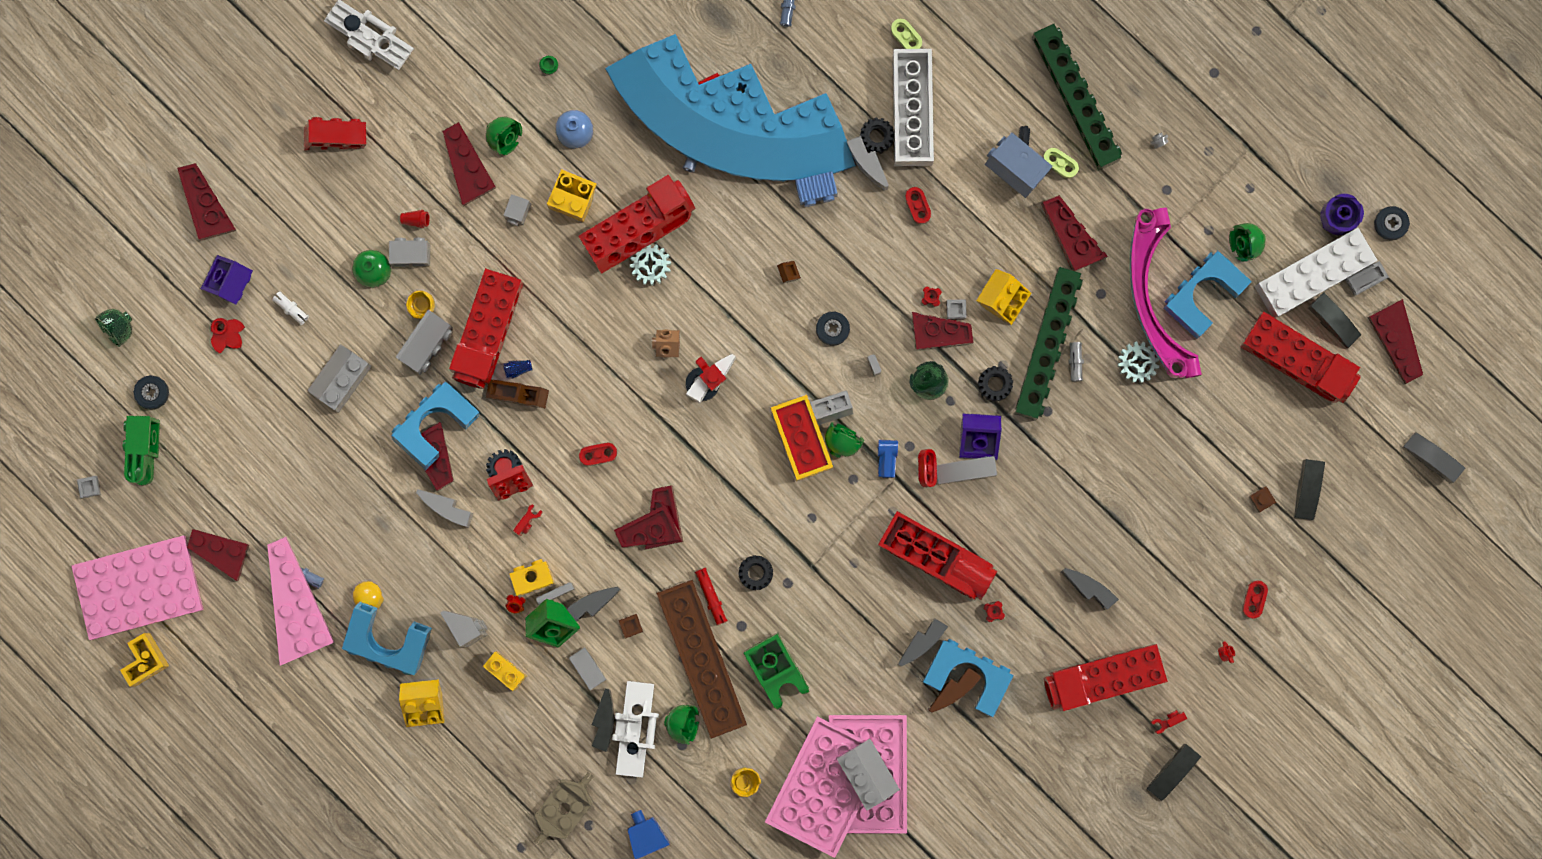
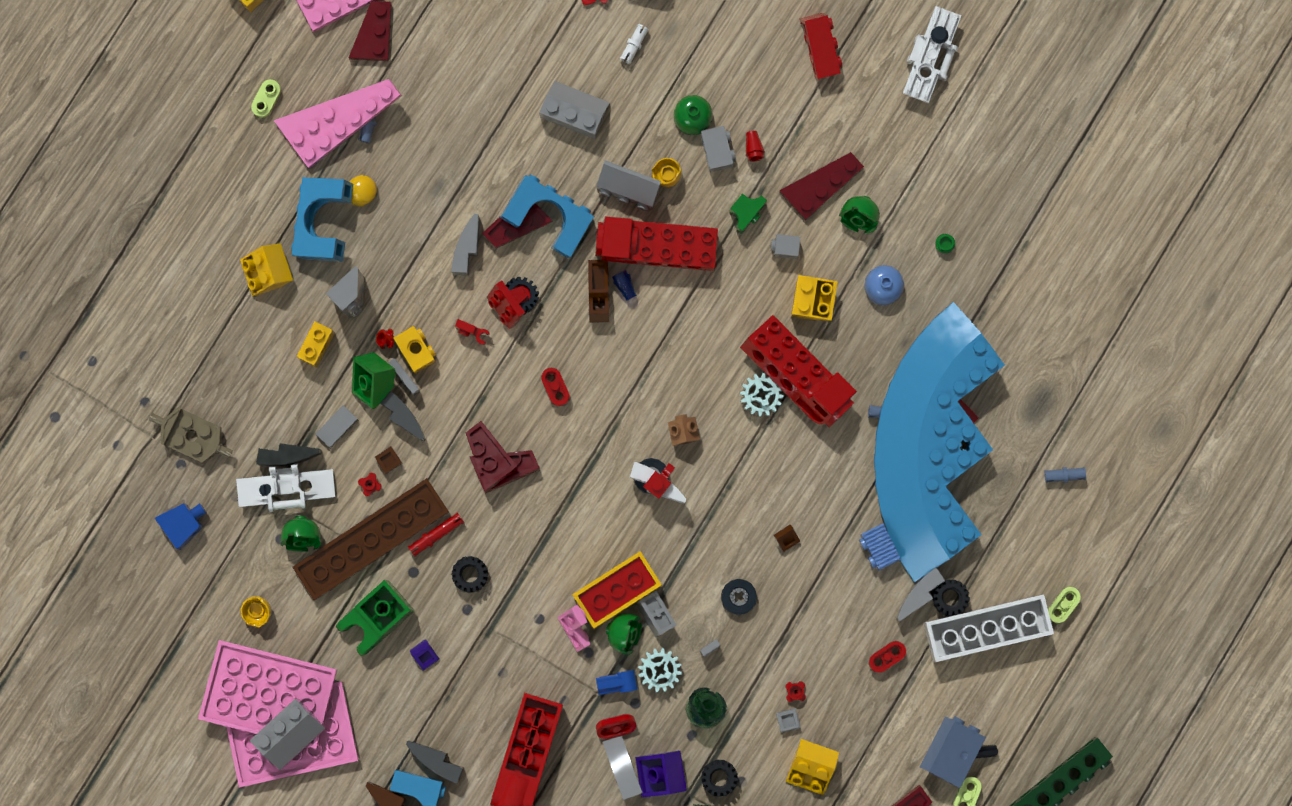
camera: 75 degrees right, 0 degrees up
dark red wing [912,312,974,350] -> none
none -> yellowish green plate [251,79,281,118]
none -> red plate [358,473,382,496]
none -> dark purple slope [410,639,439,671]
none -> bright pink plate [557,604,590,652]
none -> light aqua gear [638,648,682,692]
none -> green brick [729,193,767,234]

